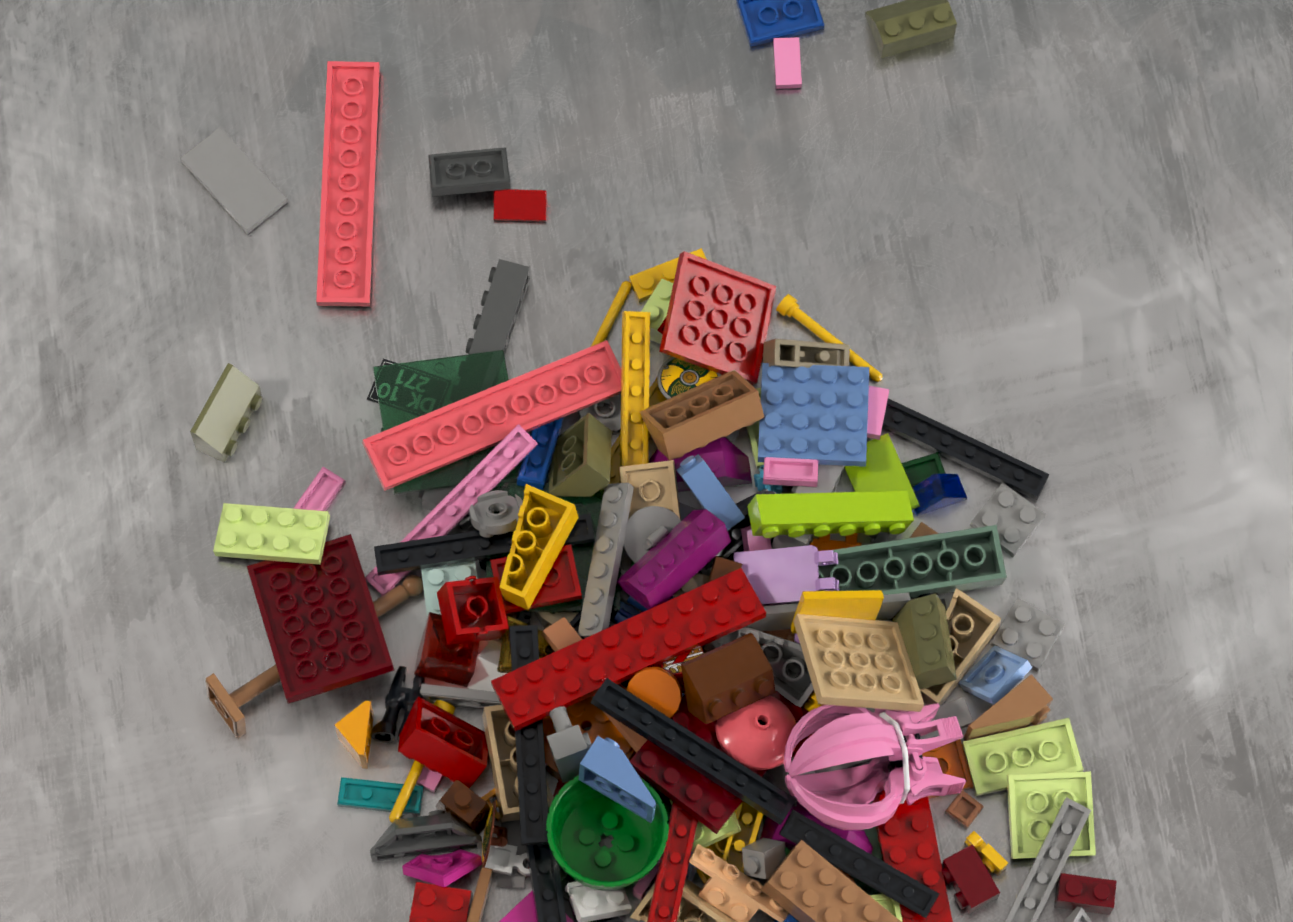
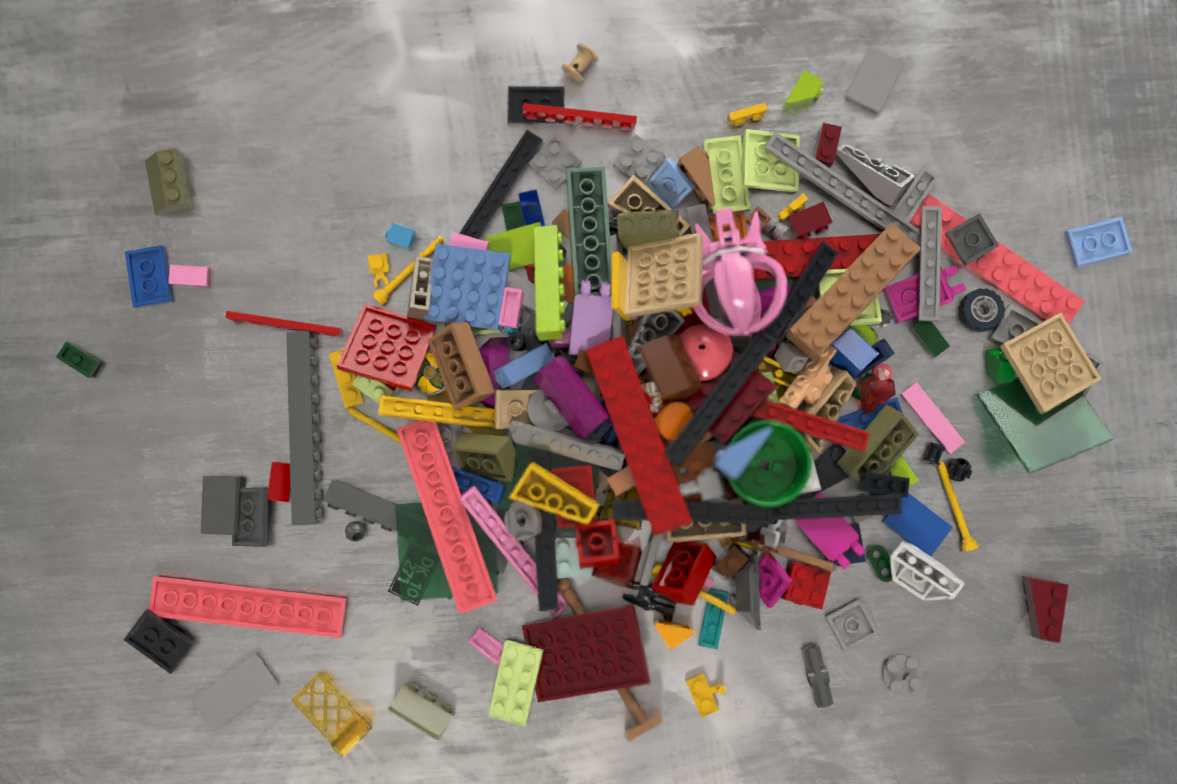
camera: 80 degrees left, 15 degrees up
none -> black tile [124,608,195,674]
none -> dark grey tile [201,476,240,535]
none -> red tile [225,311,344,337]
none -> dark grey brick [286,331,322,525]
none -> clear yellow piece [291,672,373,757]
none -> dark grey piece [345,521,366,542]
none -> yellow plate [368,253,390,288]
none -> dark azure brick [385,223,417,251]
none -> black bush [507,332,526,352]
none -> black tile [508,86,564,125]
none -> red plate [522,103,637,130]
none -> tan hose [561,43,599,83]
none -> yellow plate [685,673,726,718]
none -> yellow plate [727,103,767,126]
none -> light grey wheel [763,215,789,240]
none -> lime slope [783,70,824,109]

